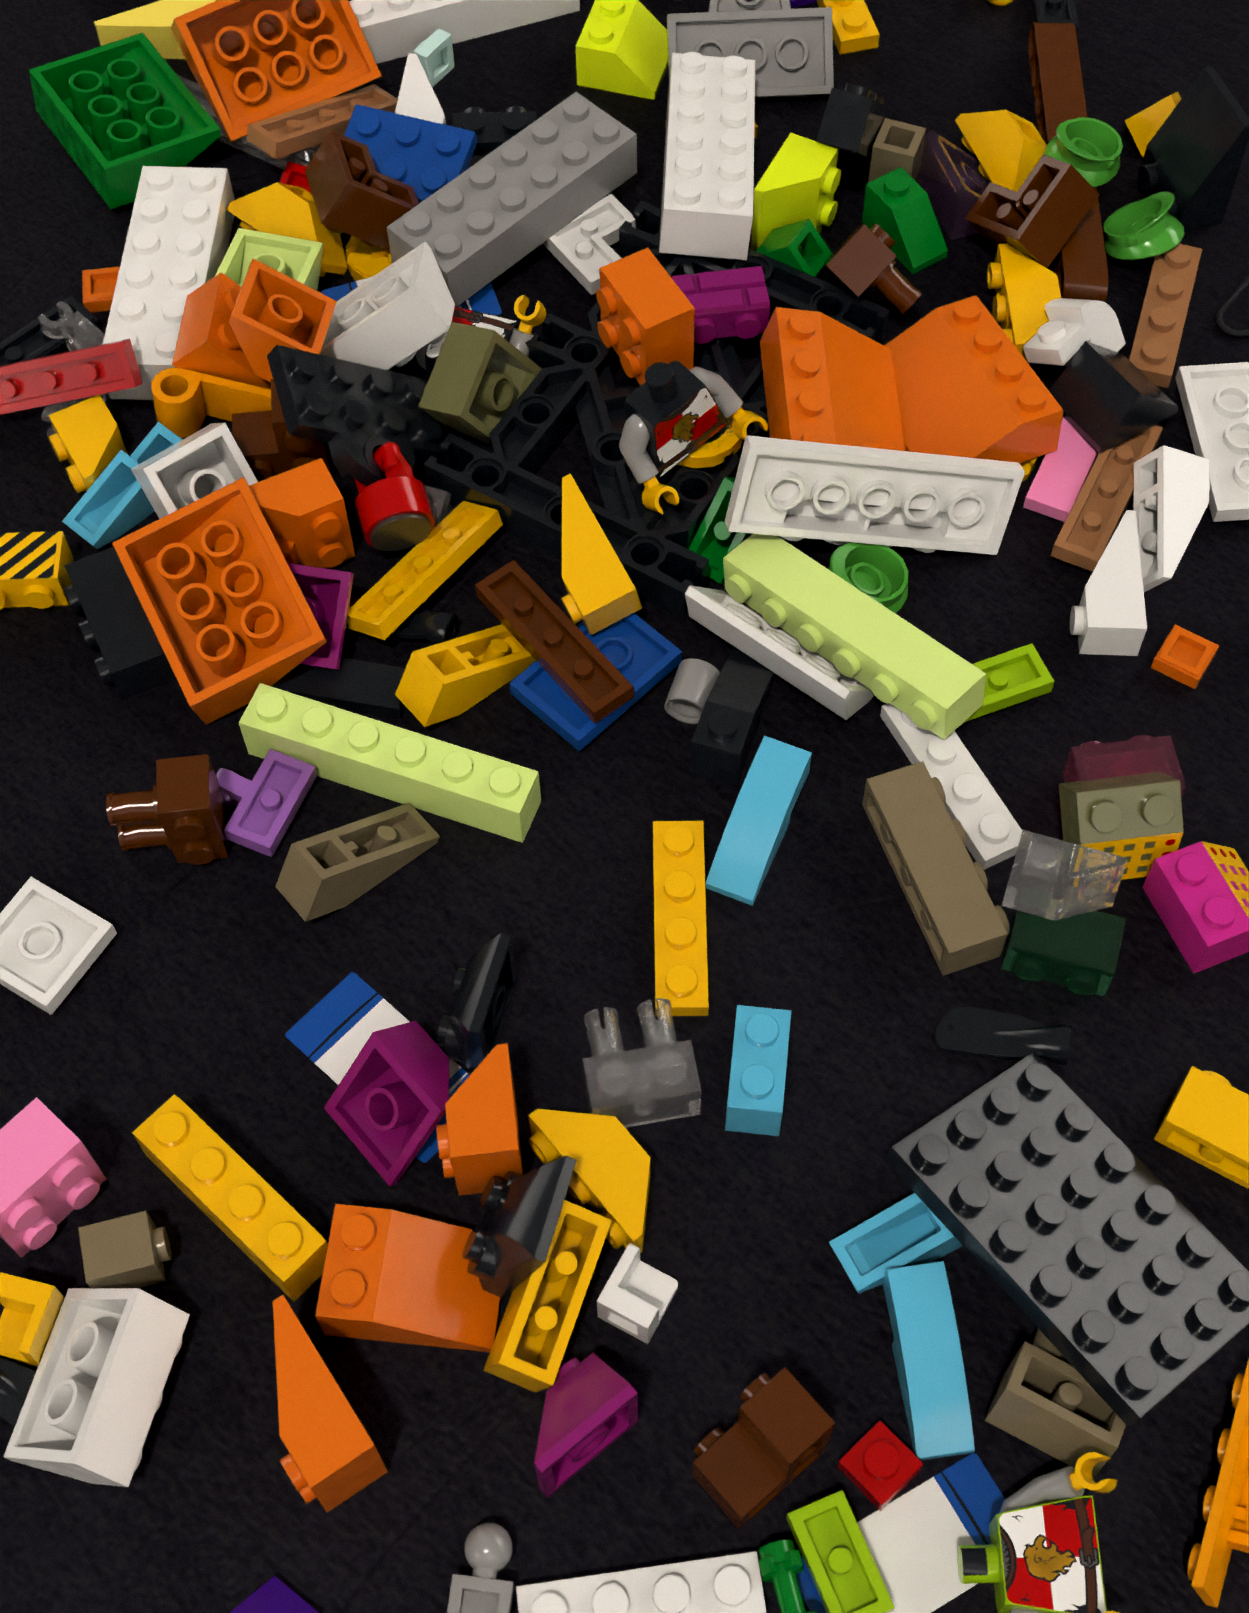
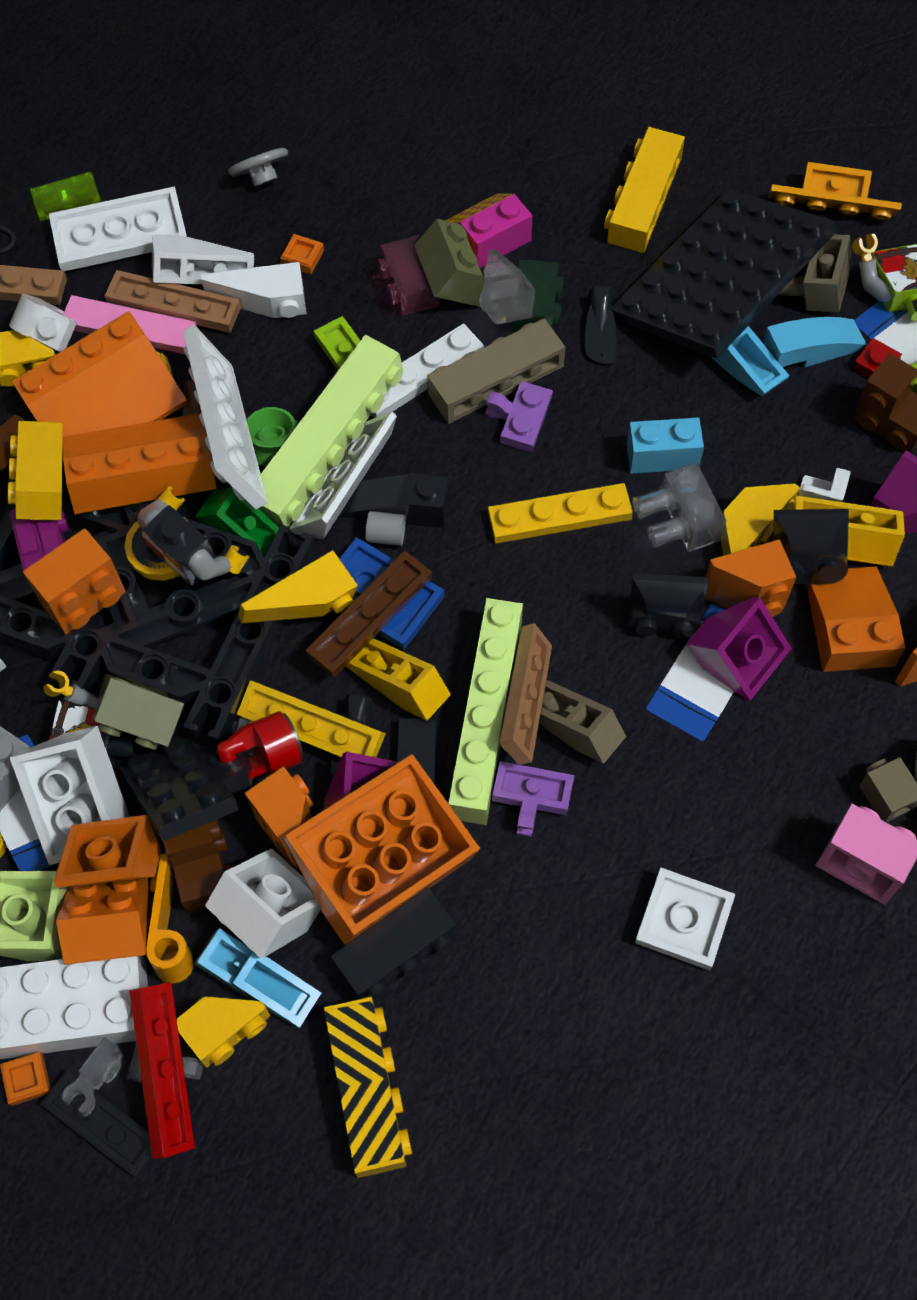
camera: 100 degrees left, 5 degrees up
reddish brown brick [106,754,228,865] -> none
yellow brick [132,1094,328,1302] -> none
medium azure slope [705,735,812,906] -> none
black slope [1049,341,1178,454] -> none
none -> yellow brick [8,421,63,520]
none -> medium lavender plate [485,381,553,453]
none -> medium nougat plate [499,623,552,765]

